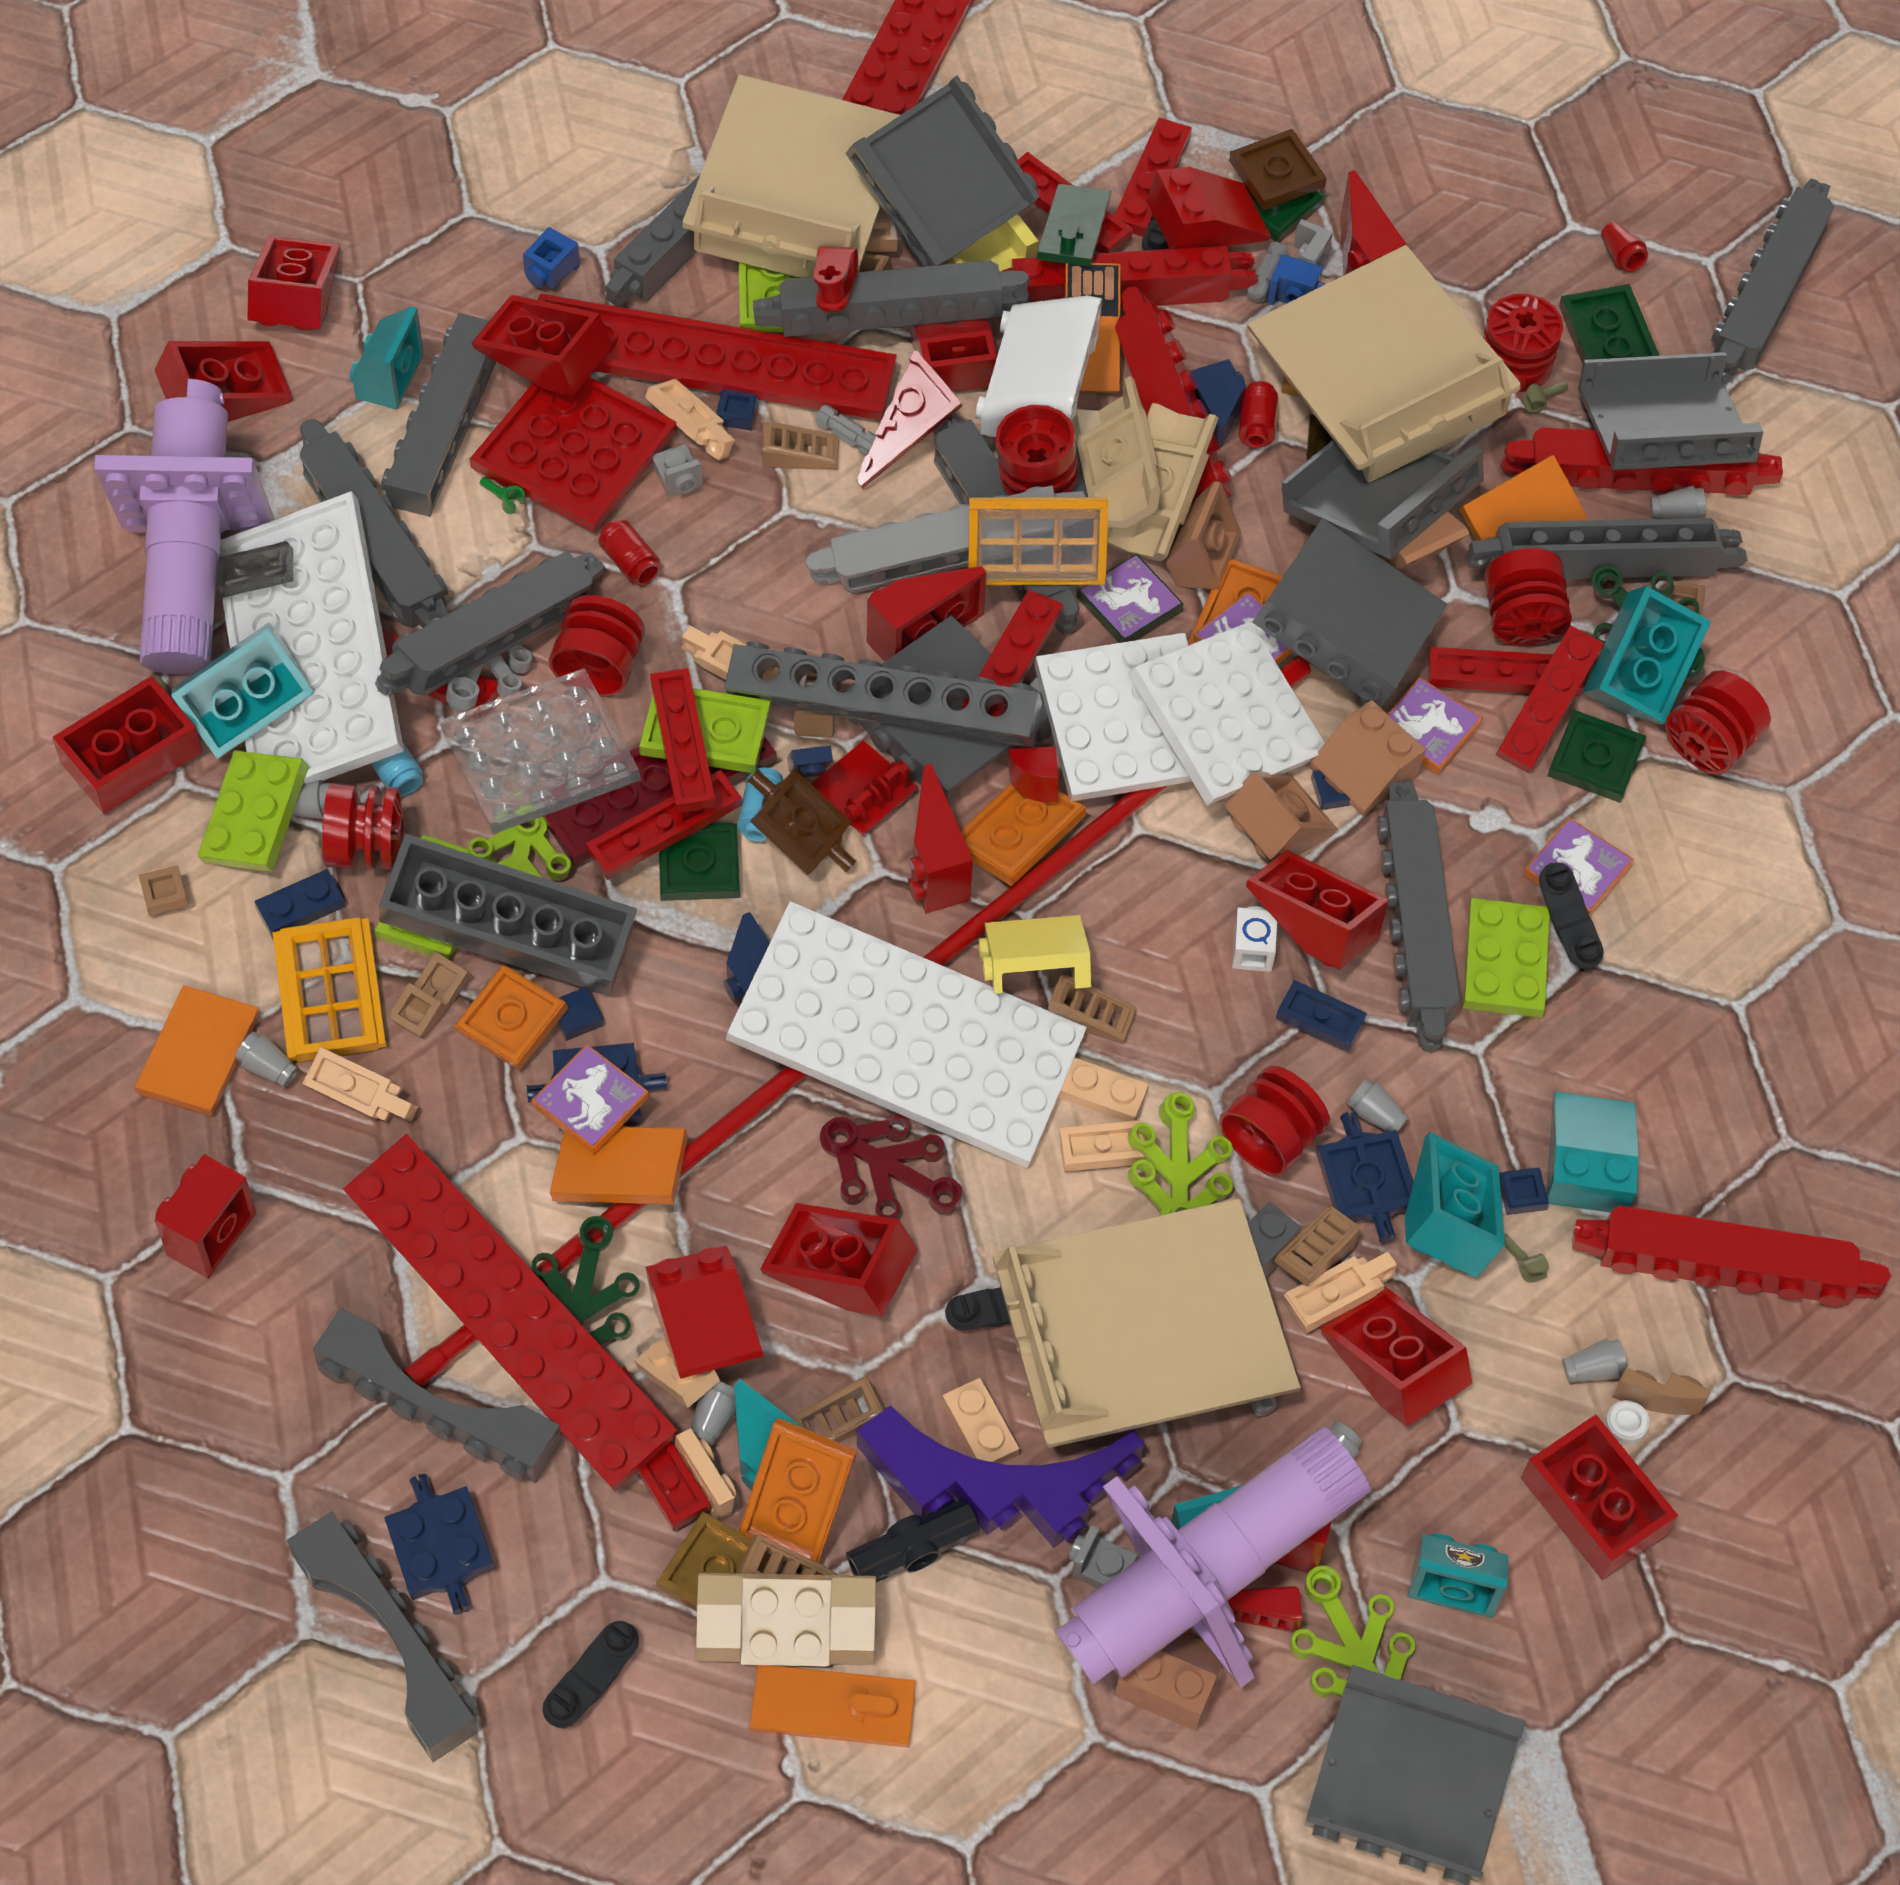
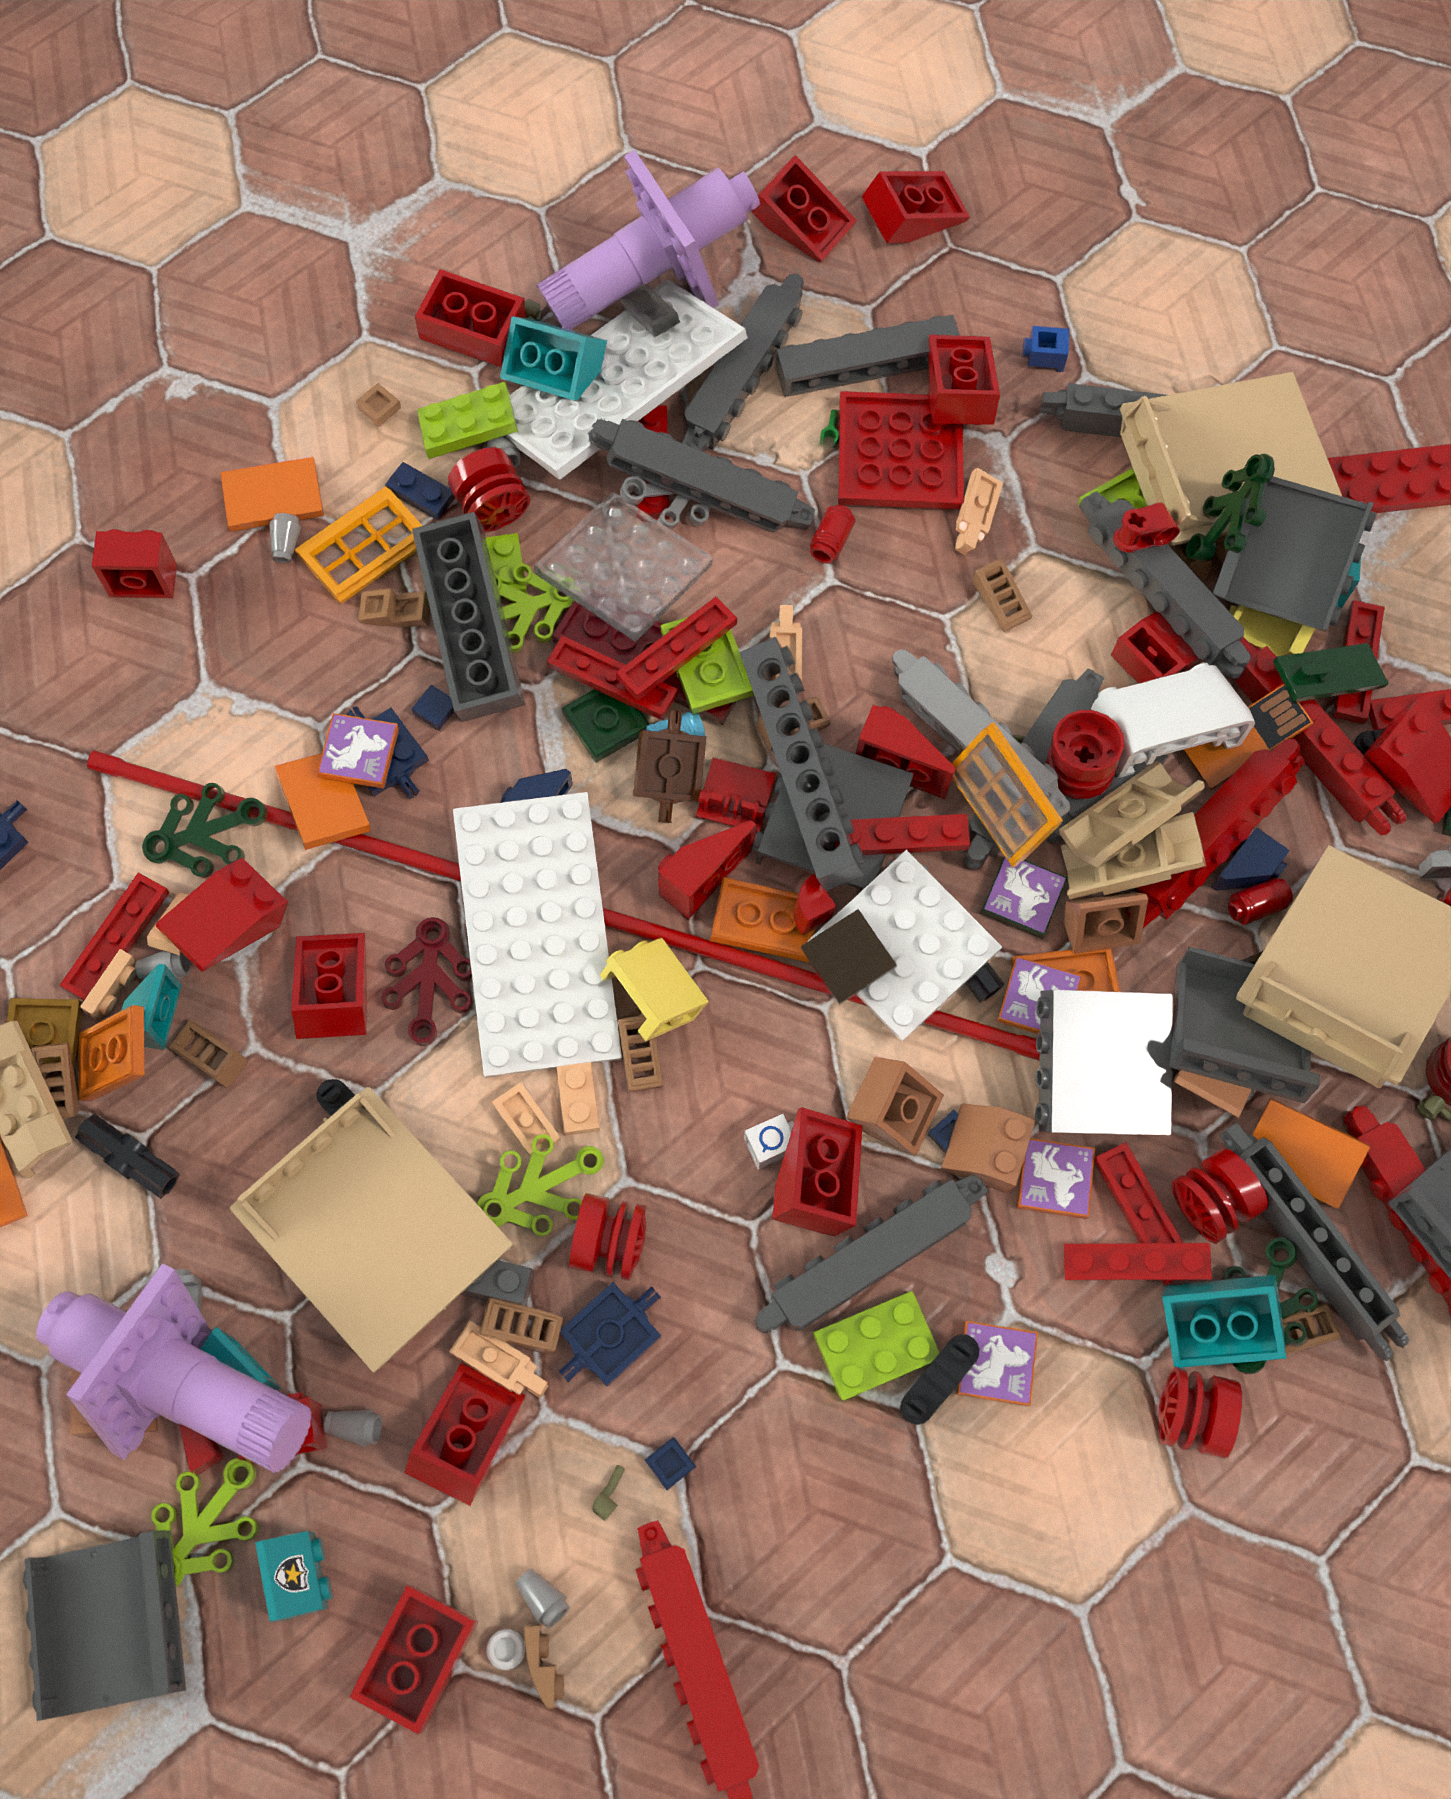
camera: 60 degrees right, 10 degrees up
light nougat hinge [302,1047,418,1122] -> none
dark grey arch [313,1308,562,1483] -> none
red plate [343,1133,680,1492] -> none
teal slope [350,306,424,410] -> none
medium azure head [370,741,423,797] -> none
orange tile [454,964,568,1071] -> none
red plate [538,293,897,421] -> none
red wheel [549,595,645,696] -> none
light grey bracket [652,444,703,498] -> none
dark blue tile [716,389,759,431] -> none
dark blue plate [787,745,833,778] -> none
light grey axle [815,405,876,456] -> none
wing [856,350,962,489] -> none
dark purple arch [857,1405,1144,1548] -> none
light nougat plate [942,1378,1020,1464] -> none
white plate [1128,621,1325,806] -> none
light grey axle [1246,241,1288,303] -> none
blue brick [1267,254,1326,305] -> none
dark blue plate [1276,980,1367,1052] -> none
light grey cone [1347,1078,1409,1132] -> none
teal slope [1405,1132,1505,1278] -> none
teal slope [1546,1091,1639,1213] -> none
dark green tile [1547,710,1646,803] -> none
light grey cone [1650,485,1706,519] -> none
none -> dark brown tile [801,909,897,1005]
none -> dark green plant [1186,454,1275,562]

